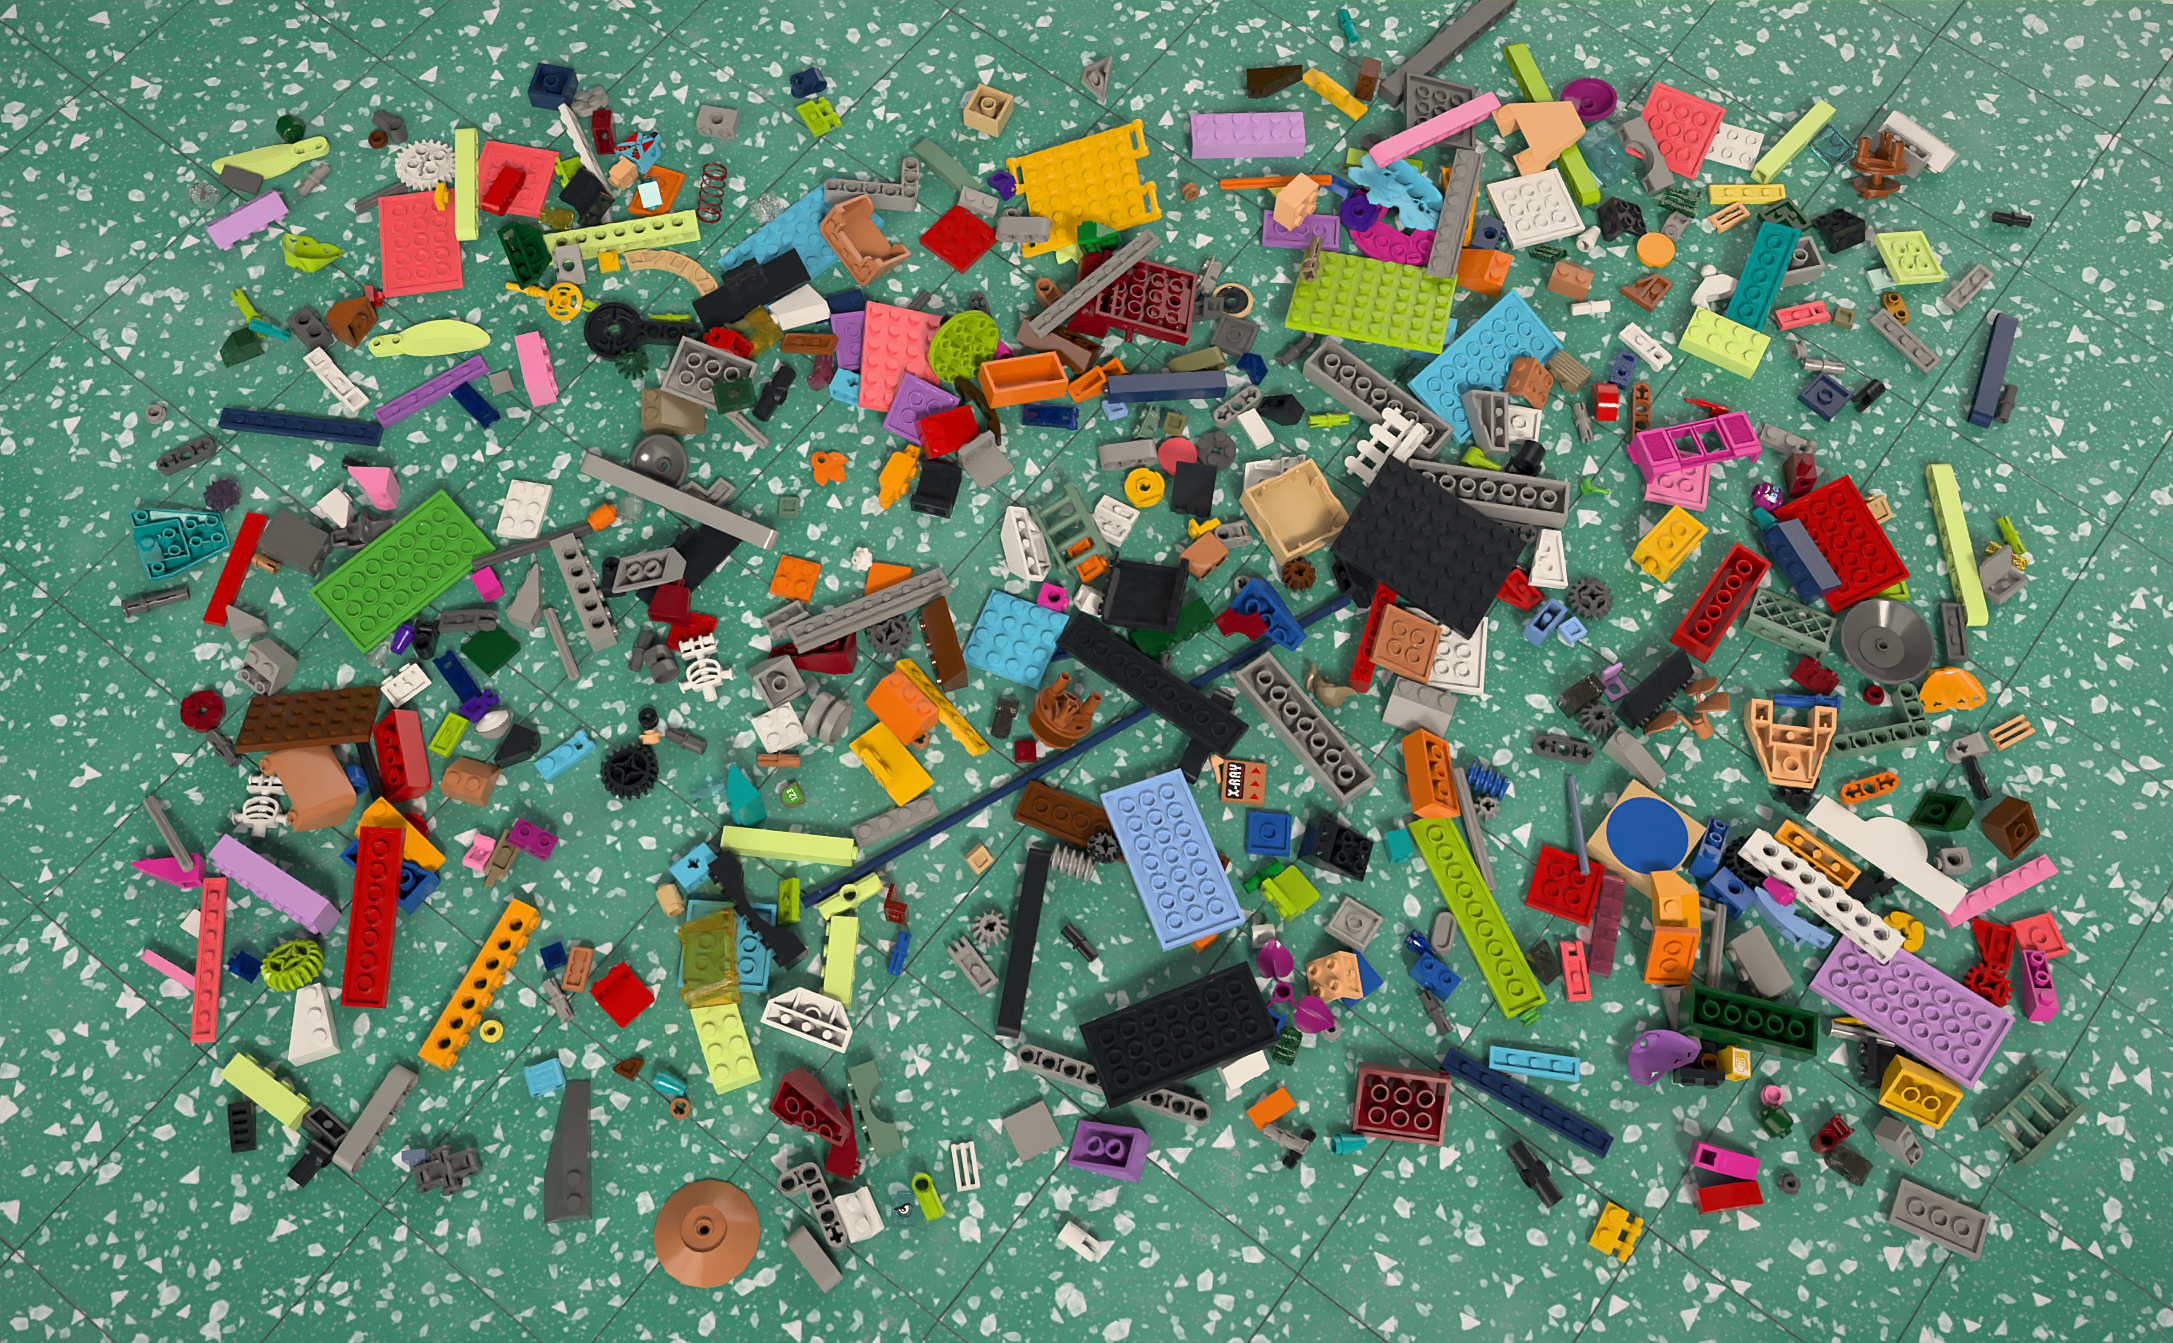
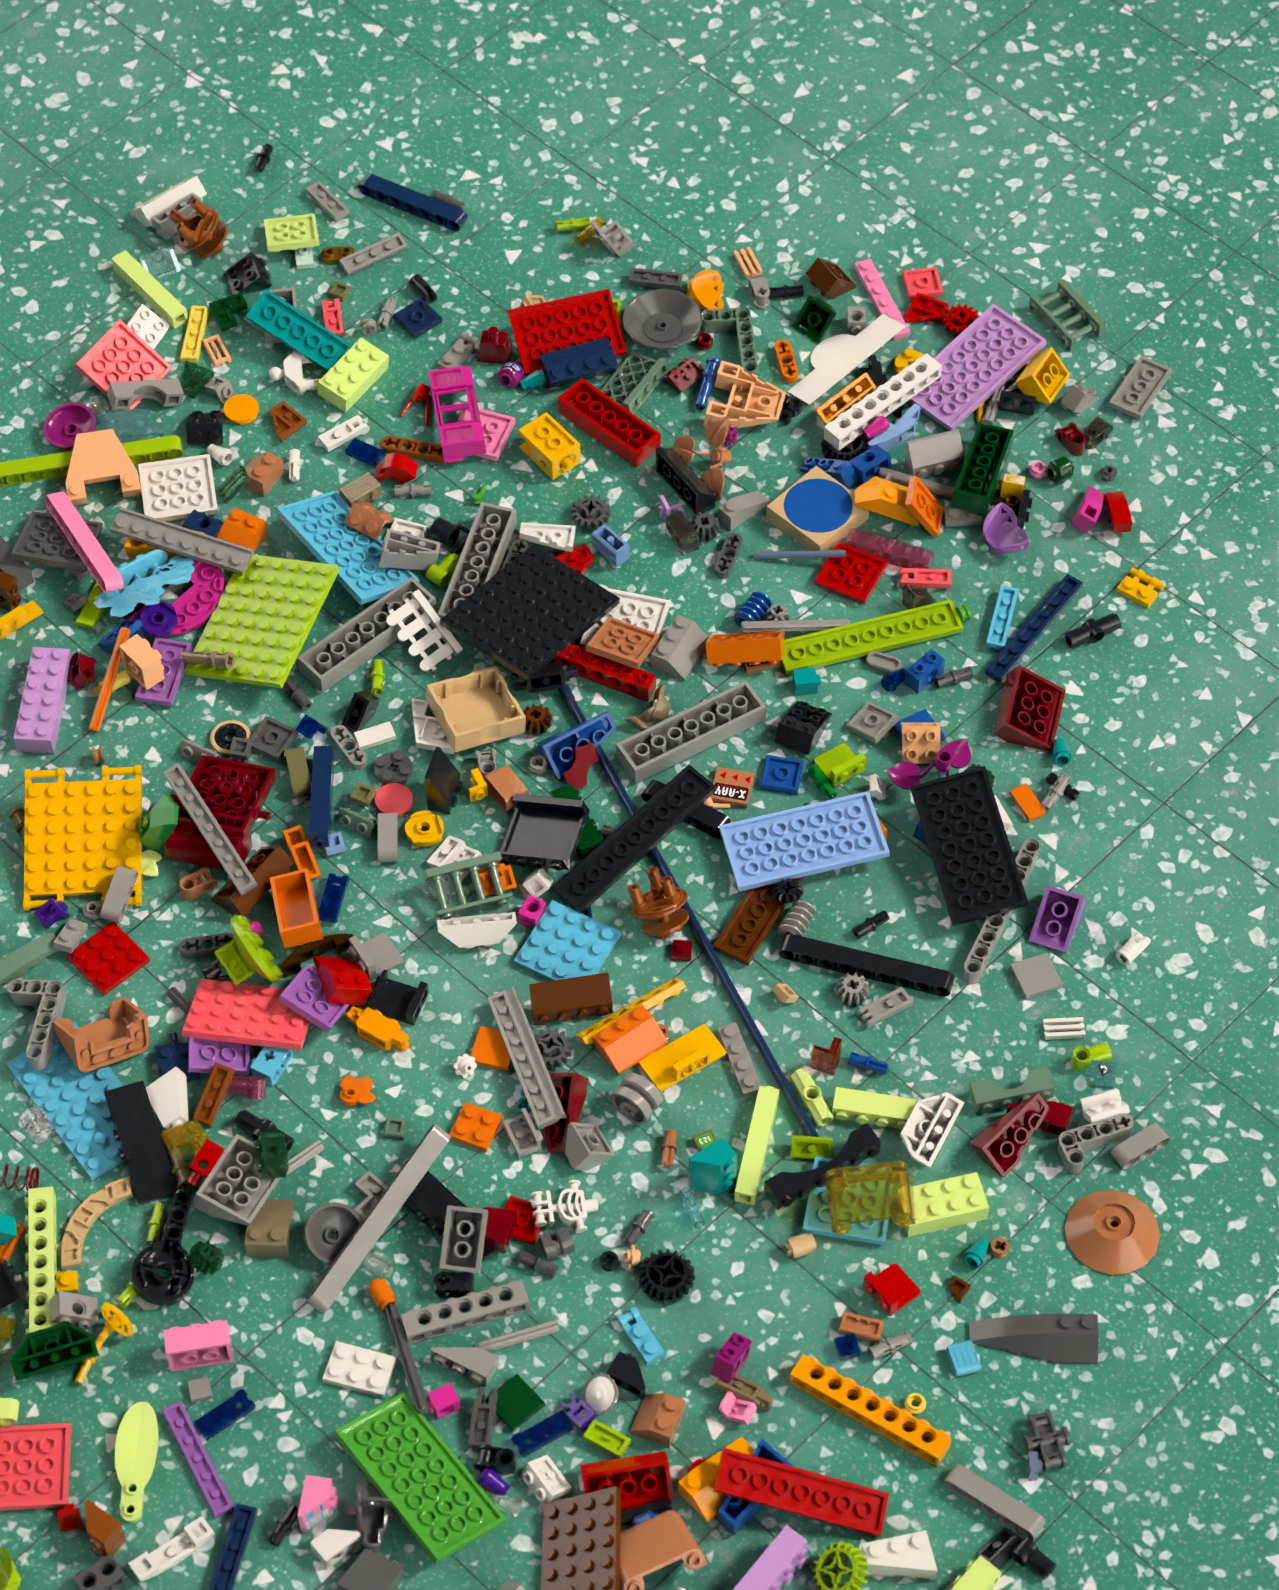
camera: 80 degrees left, 10 degrees down
medium azure brick [669,842,718,895] -> none
white plate [751,702,808,754] -> none
clear smoke piece [991,696,1020,740] -> none
light blue plate [1557,616,1588,645] -> none
yellowish green beam [1926,464,1988,627] -> none
dark pink slope [2022,950,2059,1022] -> none
none -> dark red piece [70,652,95,690]
none -> magenta gear [724,423,740,446]

